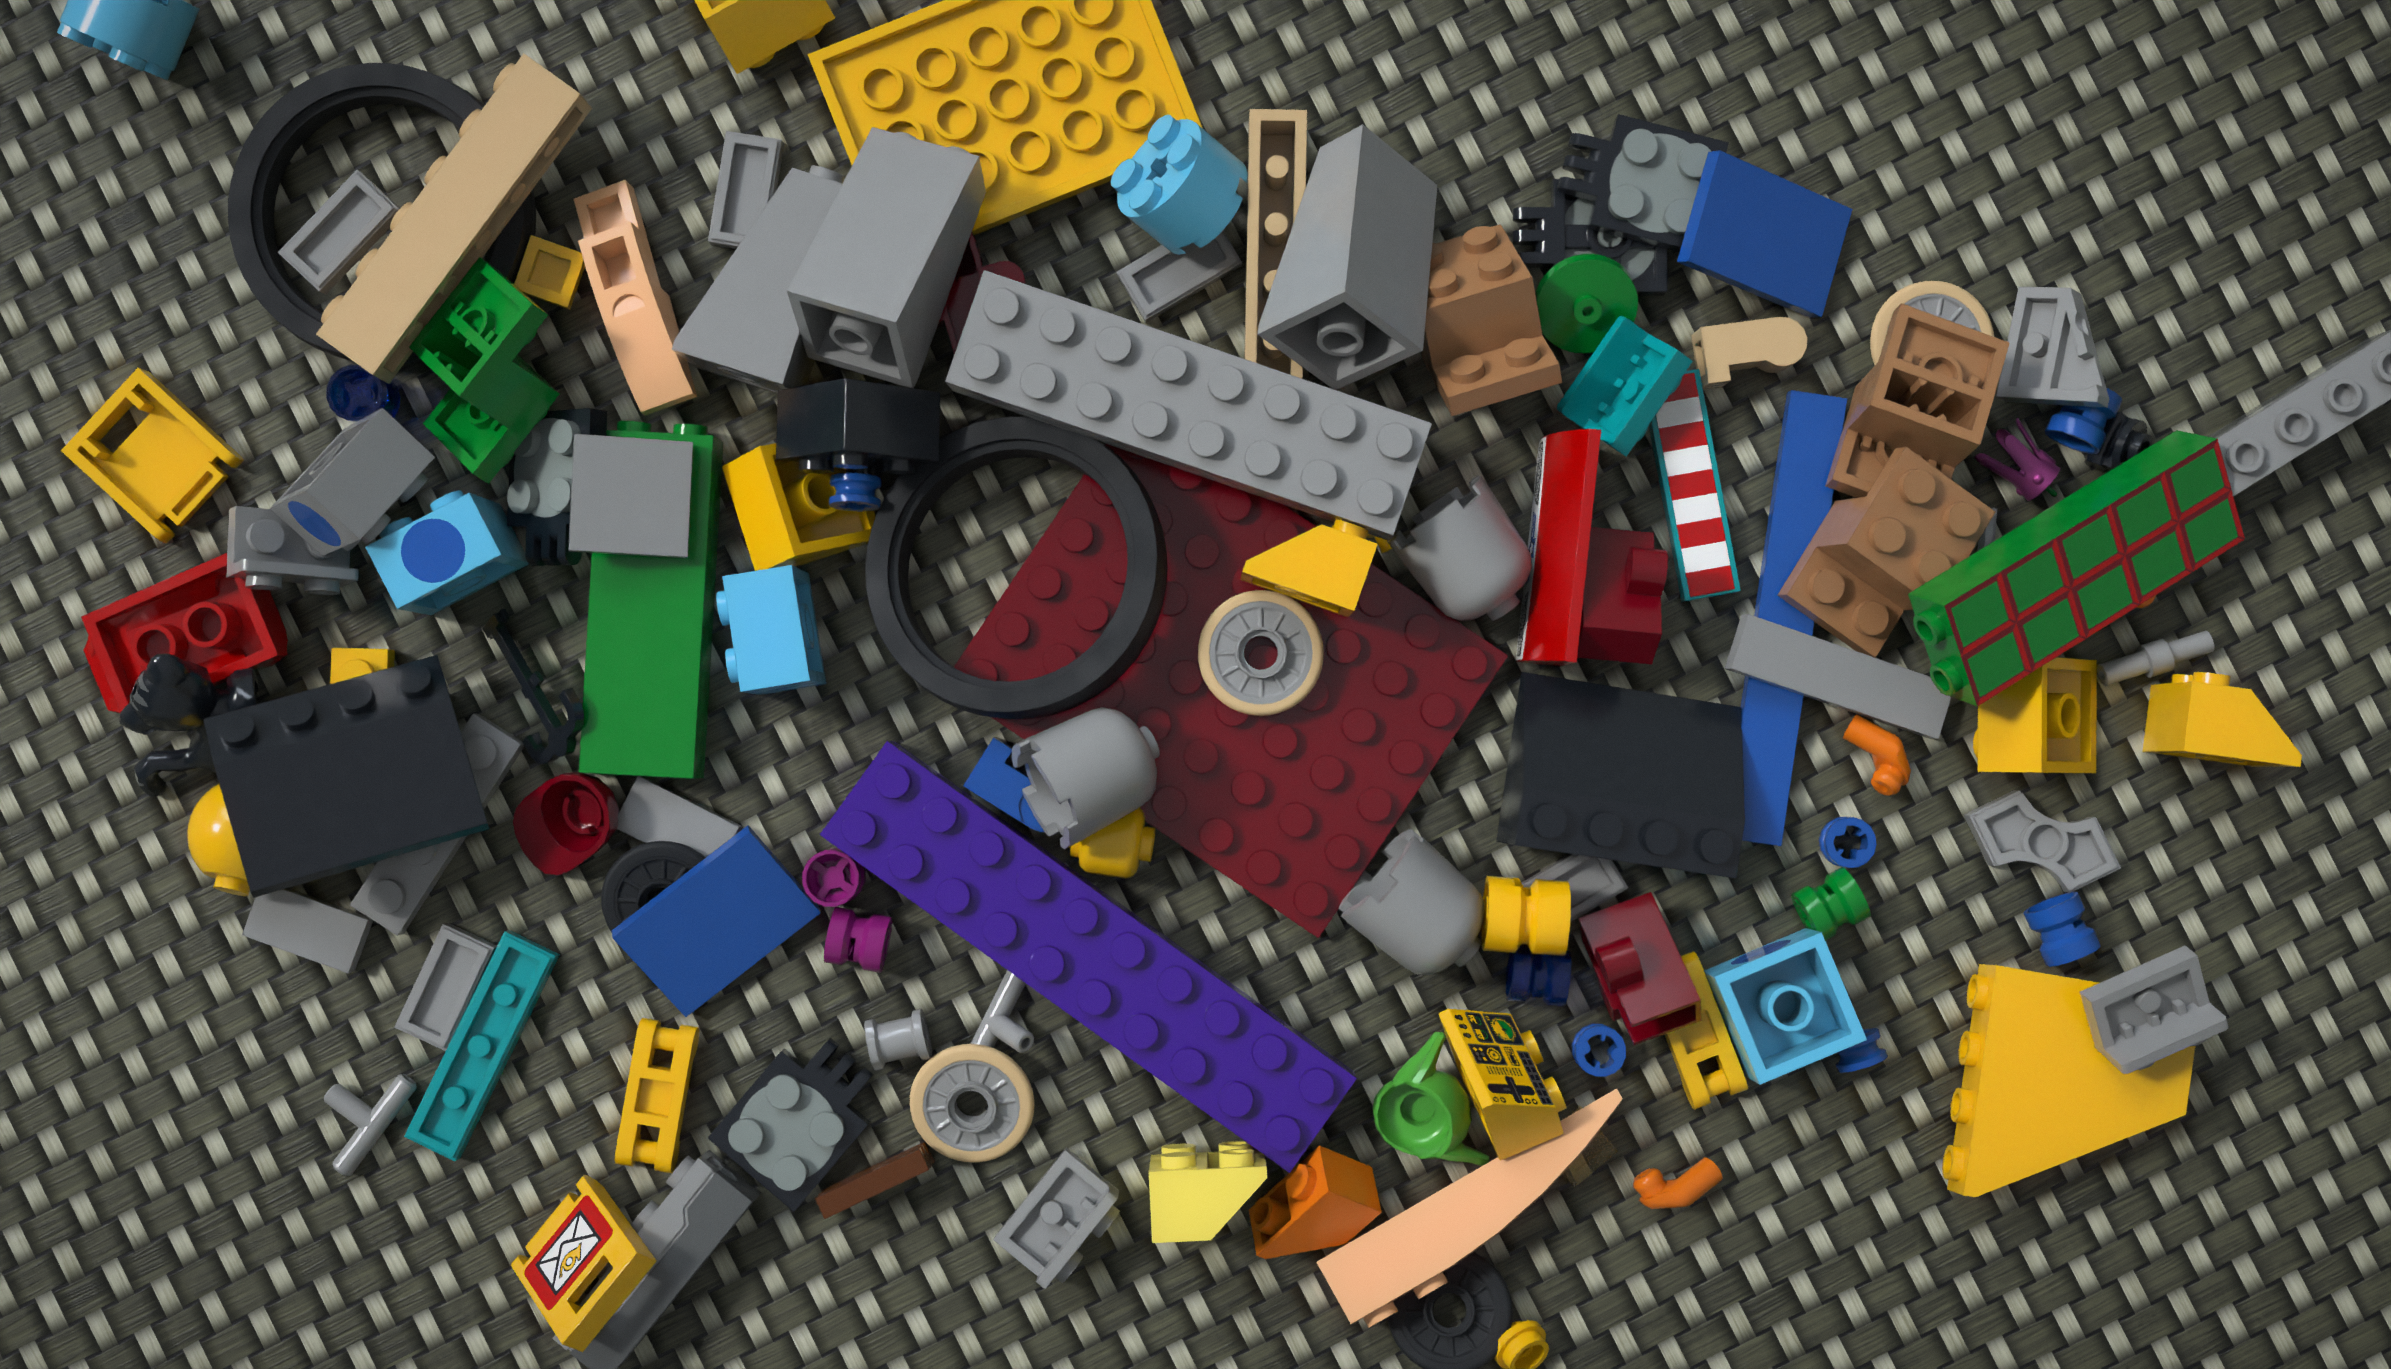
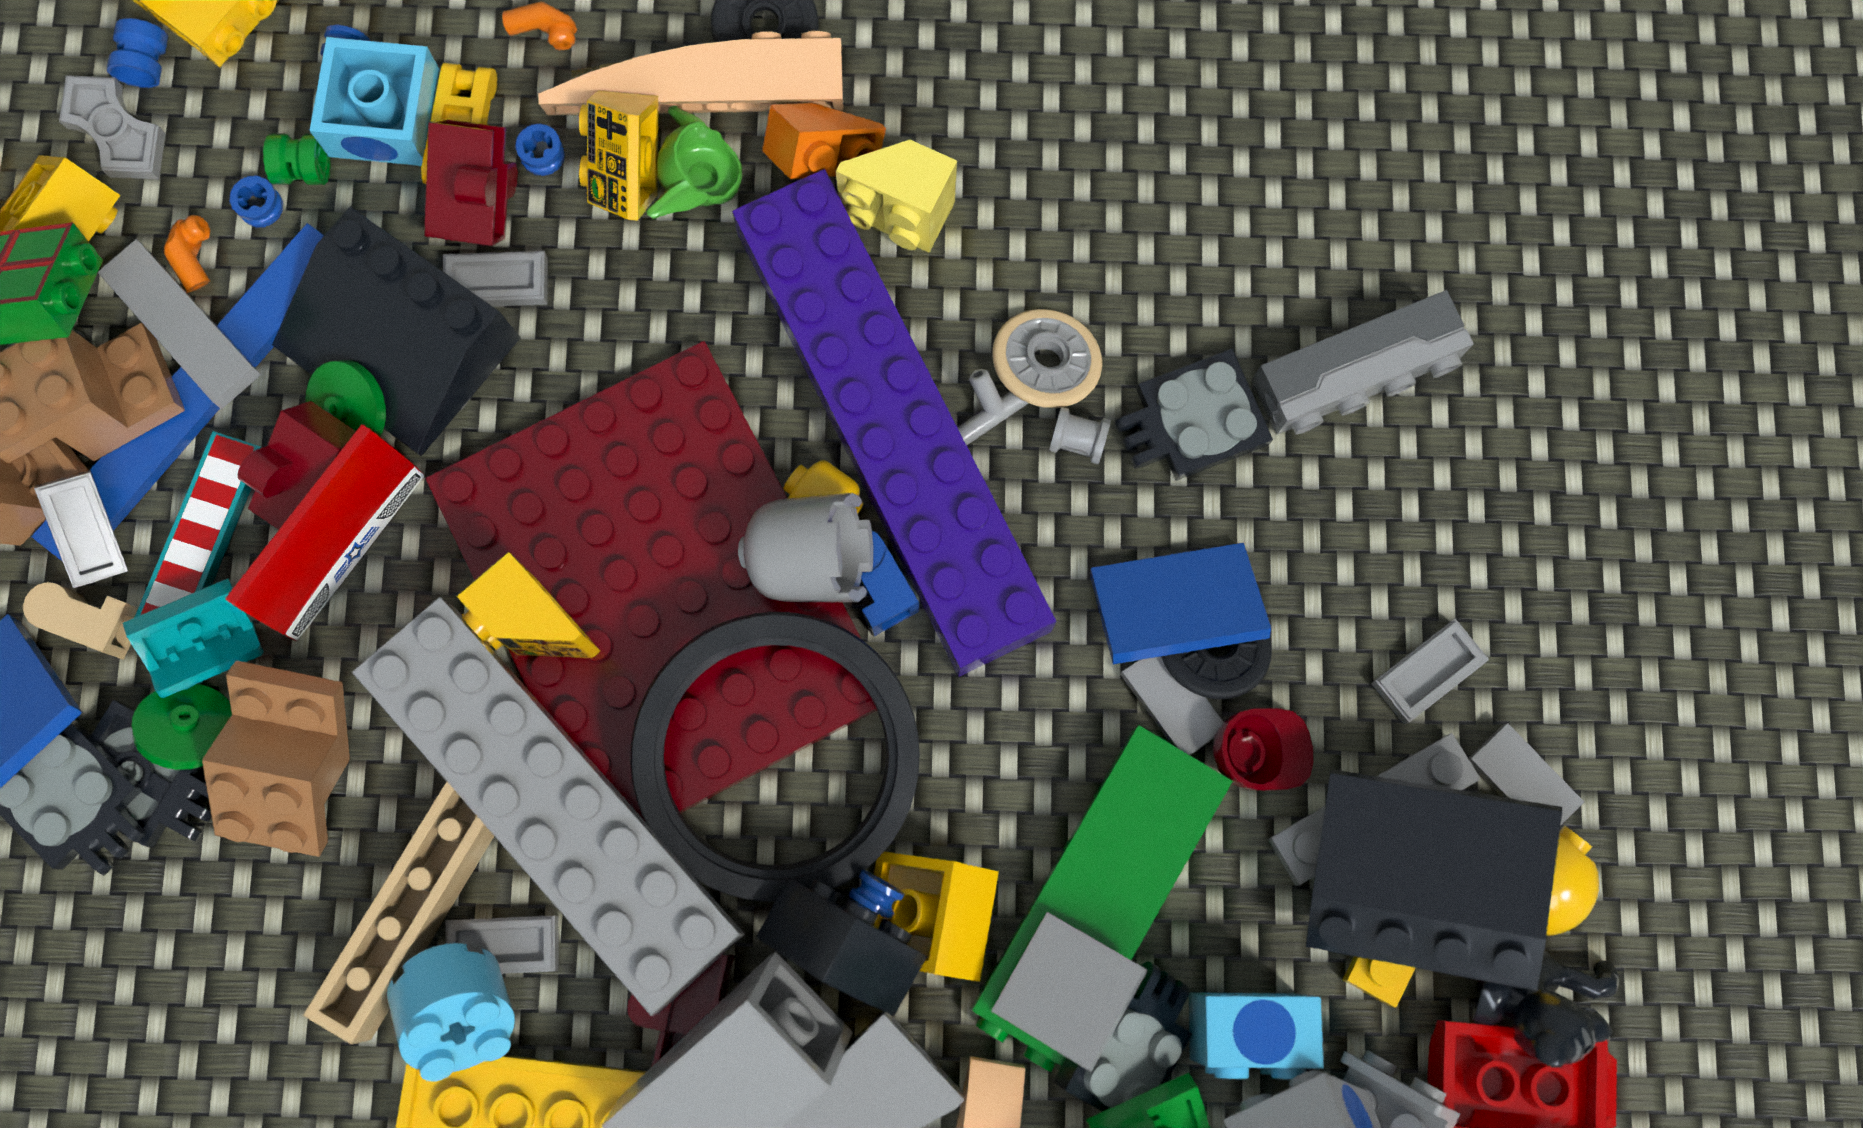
camera: 160 degrees left, 10 degrees down
light grey piece [324,1074,417,1176] -> none
teal tile [404,930,560,1161] -> none
black piece [483,609,584,764] -> none
yellow container [511,1175,657,1352] -> none
yellow plate [615,1018,700,1173] -> none
medium azure brick [716,565,826,695] -> none
magenta wheel [802,848,866,907] -> none
reddish brown tile [815,1141,935,1219] -> none
magenta wheel [824,907,893,973] -> none
light grey bracket [993,1147,1120,1289] -> none
light grey wheel [1198,590,1324,716] -> none
light grey slope [1257,124,1437,390] -> none
light grey cylinder [1339,829,1485,975] -> none
light grey cylinder [1387,476,1532,621] -> none
yellow wheel [1481,876,1571,956] -> none
clear blue wheel [1505,945,1571,1007] -> none
none -> tile [34,470,128,588]
none -> green piece [306,360,386,437]

